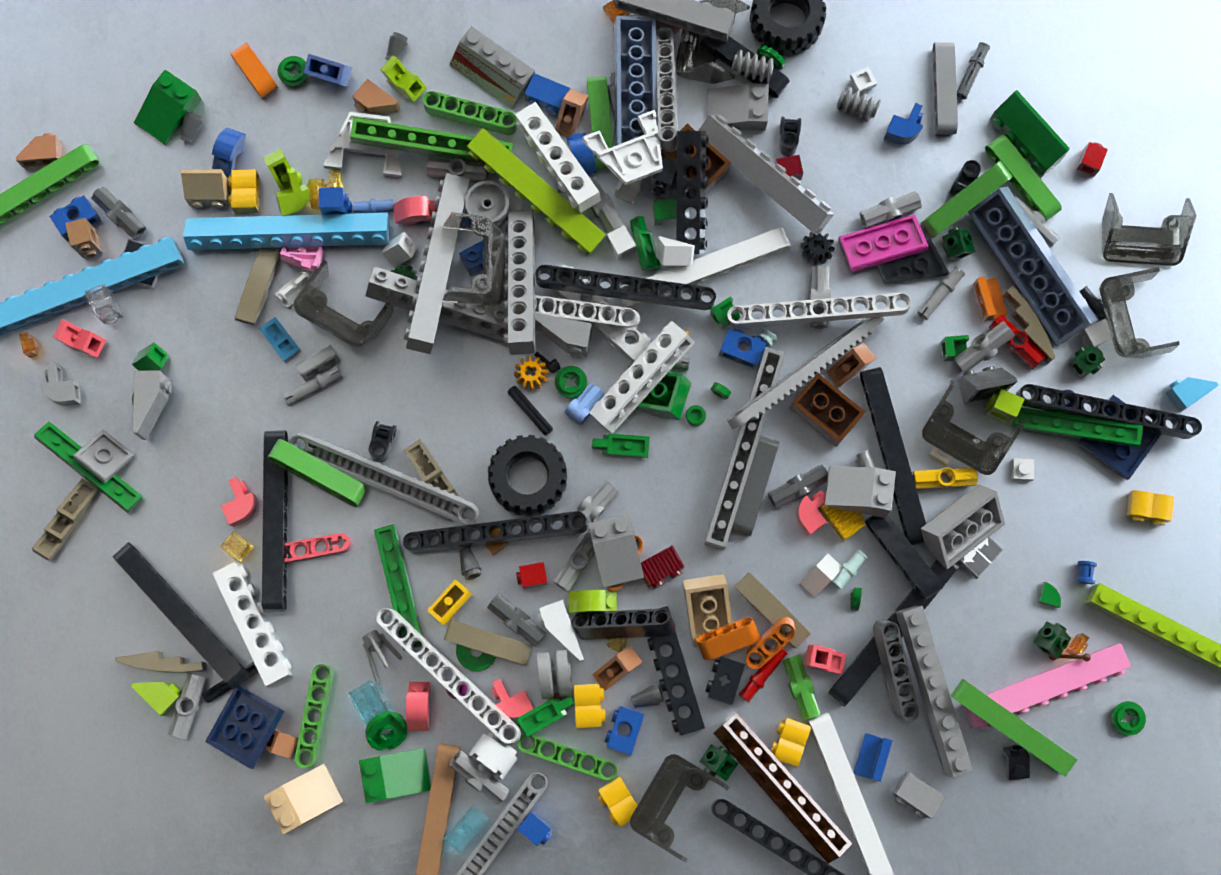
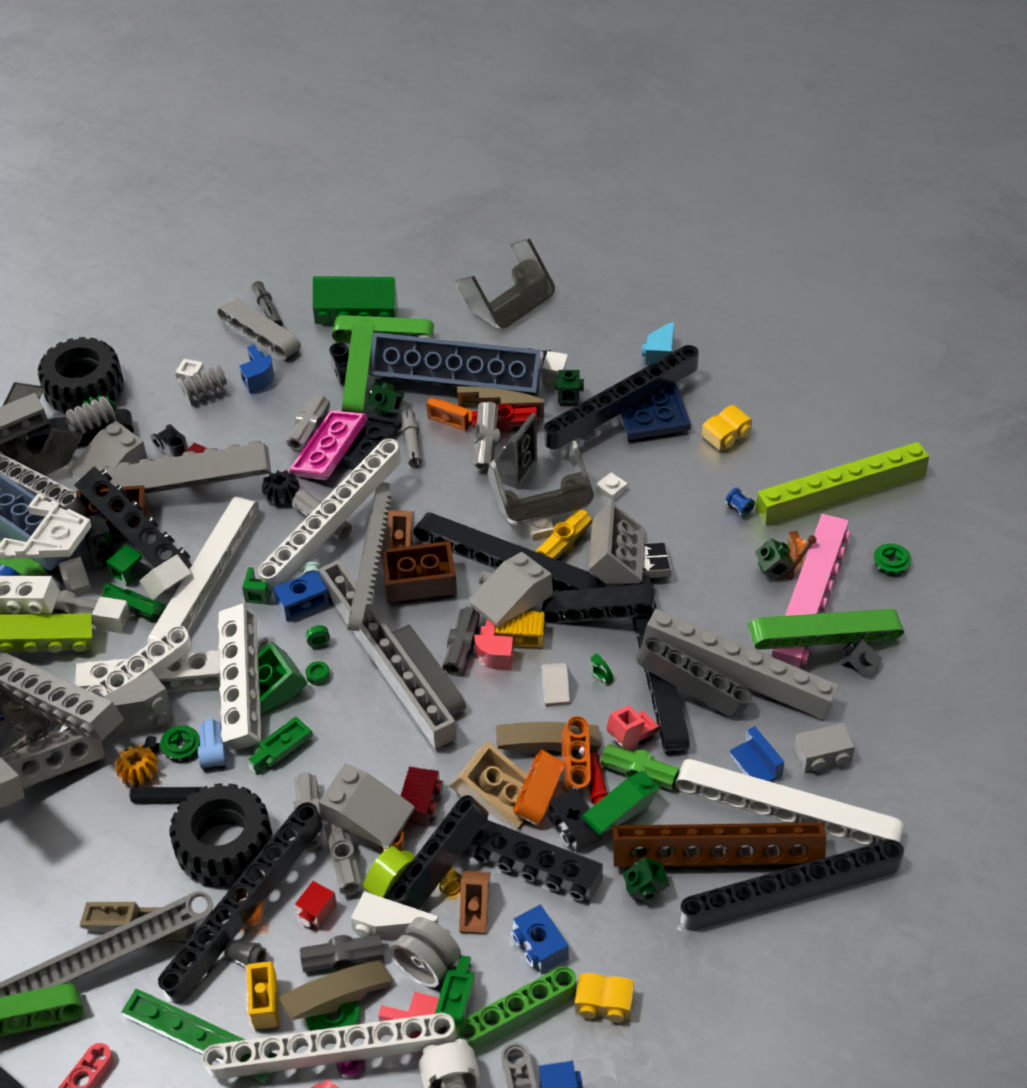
camera: 45 degrees left, 30 degrees down
black piece [368,421,397,463] -> none
black beam [535,265,716,311] -> none
yellow brick [574,684,606,728] -> none
clear smoke windscreen [630,754,729,862] -> none
dark grey cone [631,685,664,708] -> none
yellow brick [770,718,811,768] -> none
light aqua pin [831,550,868,590] -> none
green panel [941,335,969,361] -> none
lime brick [984,389,1024,425] -> none
green plate [1013,407,1143,447] -> none
green tile [1039,582,1061,608] -> none
red brick [1076,142,1108,177] -> none
clear smoke windscreen [1099,267,1180,359] -> none
none -> green slope [582,771,660,835]

